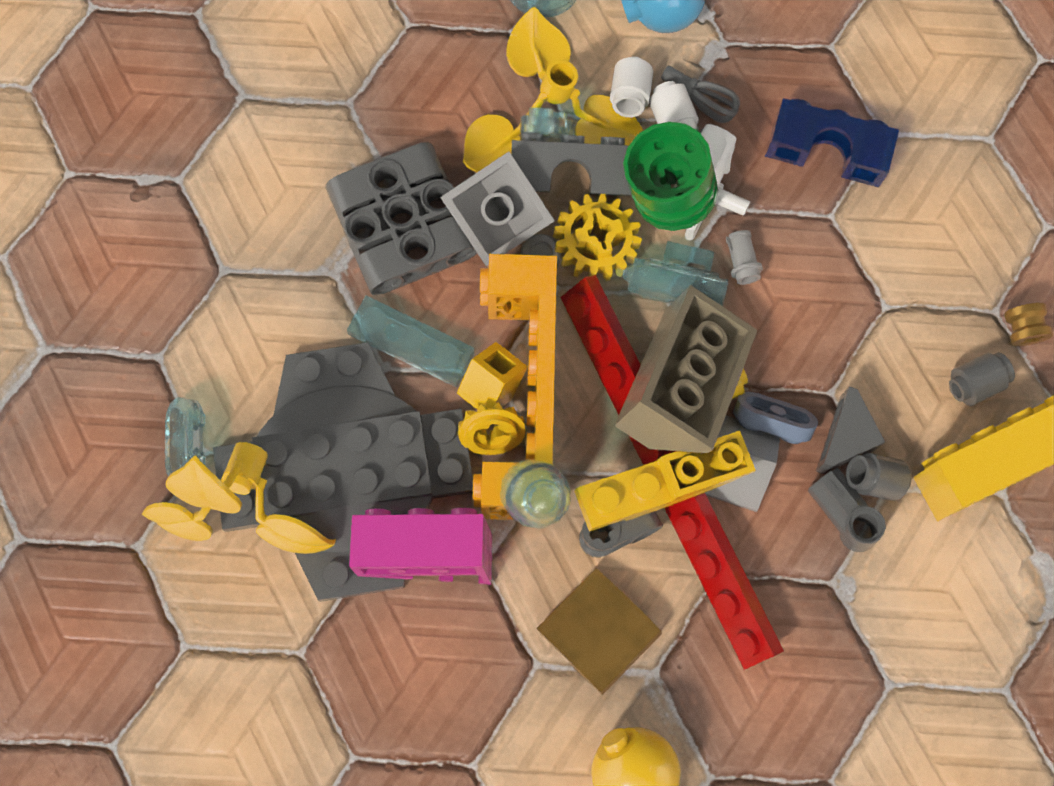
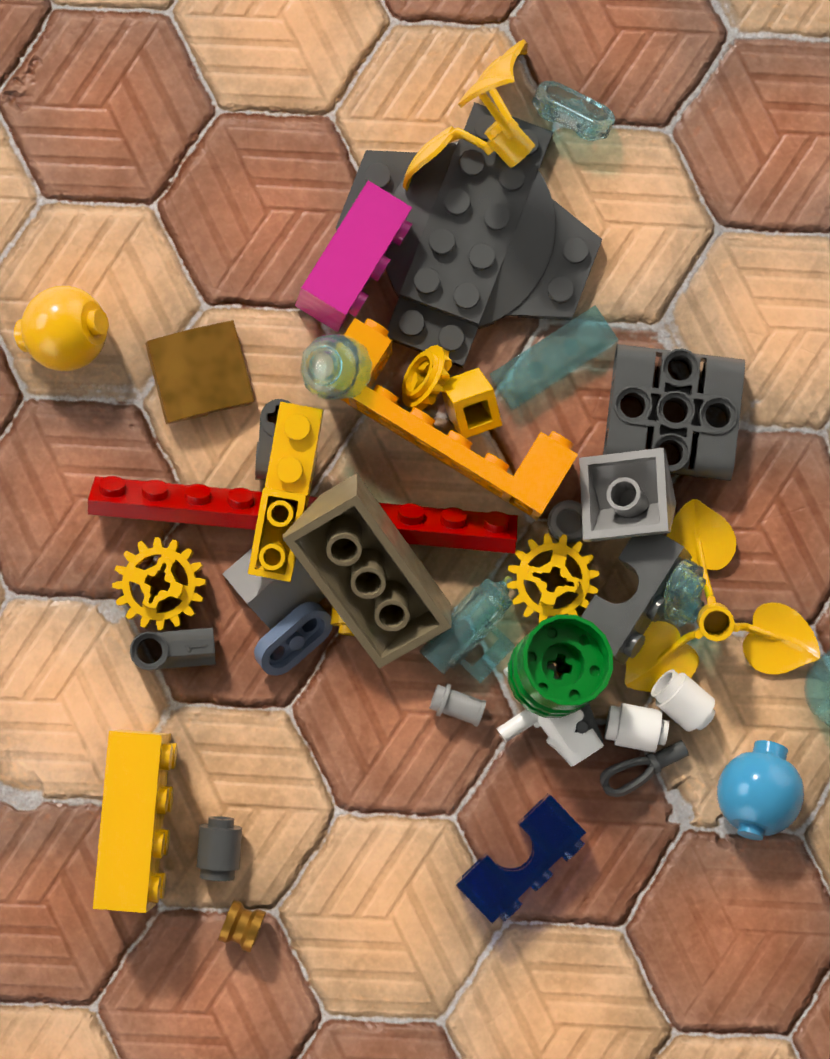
camera: 125 degrees right, 10 degrees up
dark grey slope [816,386,885,474] -> none
dark grey brick [846,453,911,501] -> none
none -> yellow gear [112,537,207,631]

